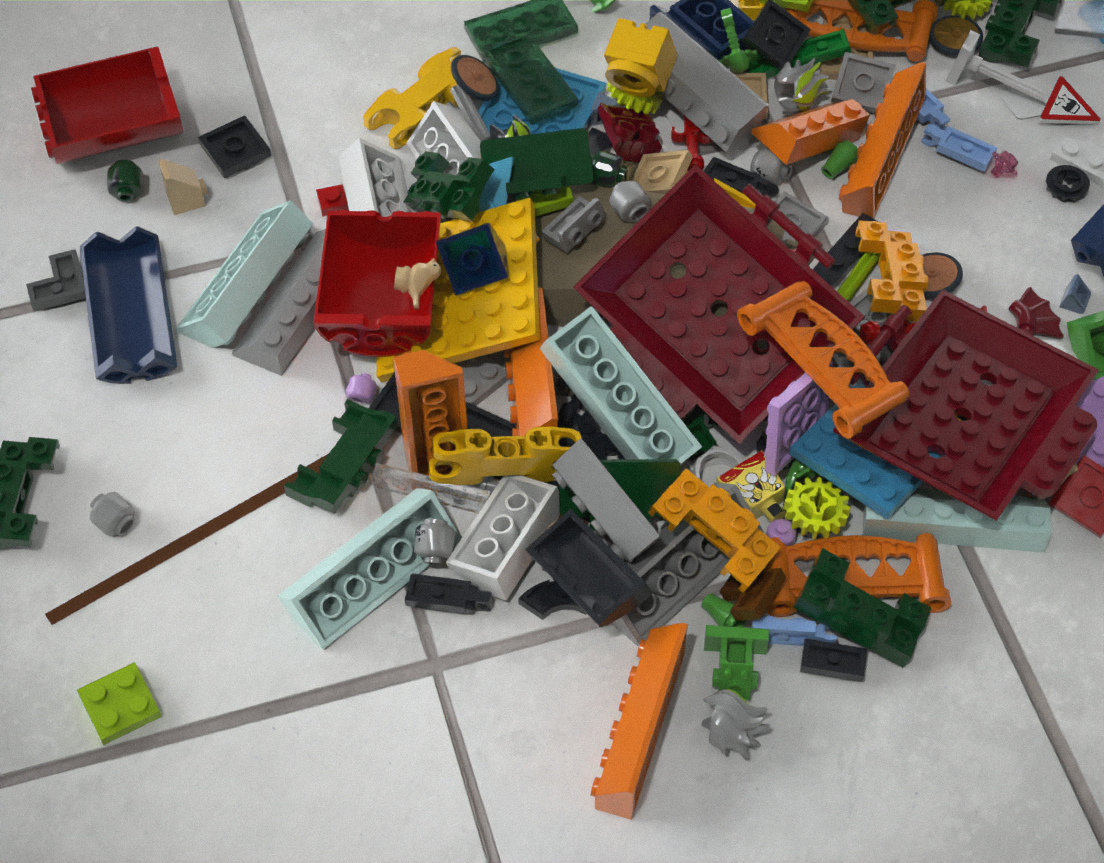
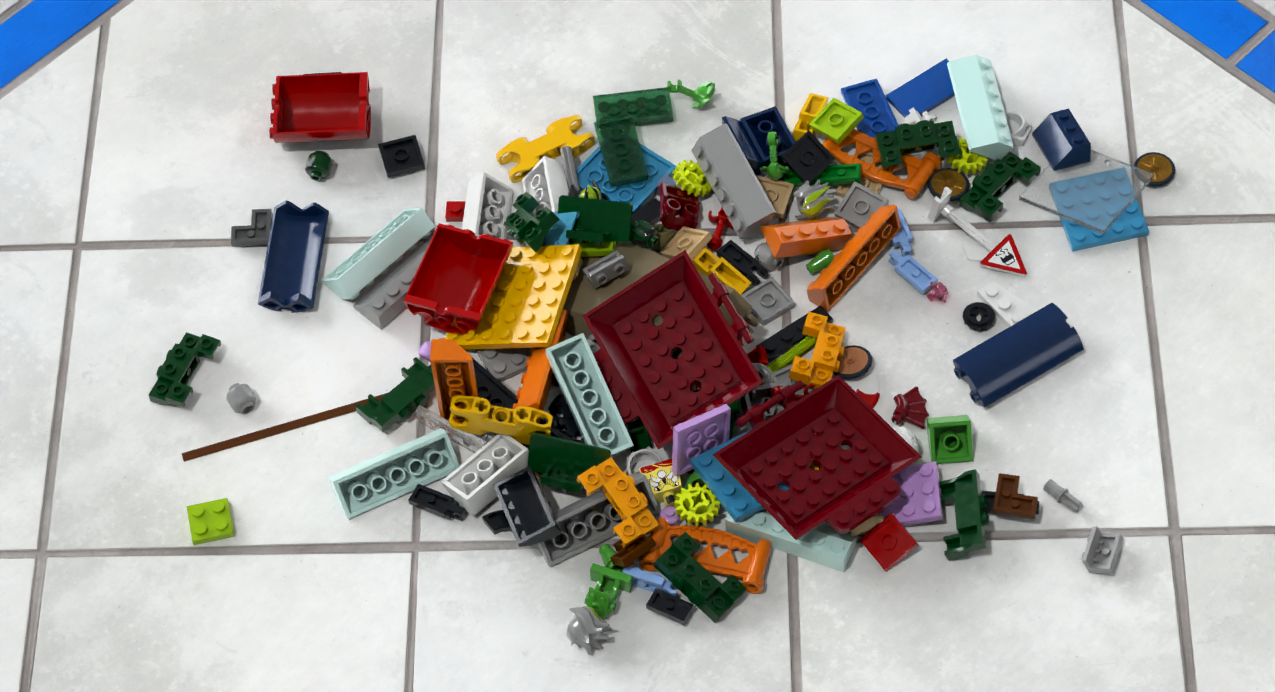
camera: 20 degrees right, 0 degrees up
tan slope [158,159,208,215] -> none
tan animal [394,258,441,310] -> none
light grey head [414,519,455,564] -> none
slope [435,222,509,296] -> none
nougat wheel [451,55,499,101] -> none
light grey slope [552,438,660,563] -> none
orange slope [590,623,688,820] -> none
yellow piece [604,18,678,97] -> none
light grey head [609,181,651,223] -> none
orange piece [737,281,909,439] -> none
sand blue slope [1059,274,1091,314] -> none

